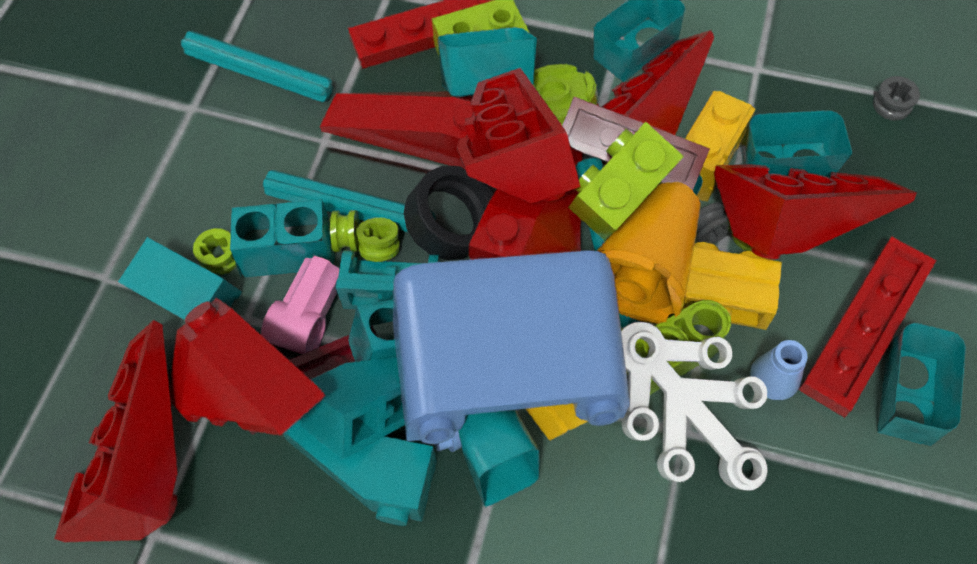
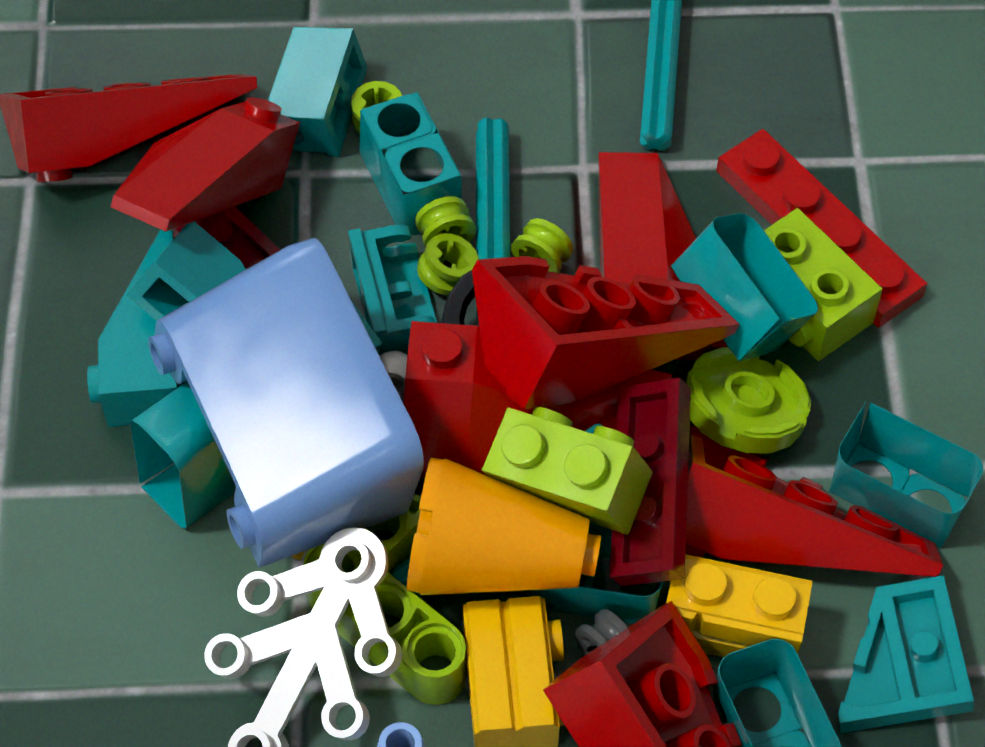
camera: 70 degrees right, 5 degrees down
bright pink piece [261,256,340,355] -> none
none -> lime bush [511,218,574,273]
none -> teal wing [838,575,974,733]

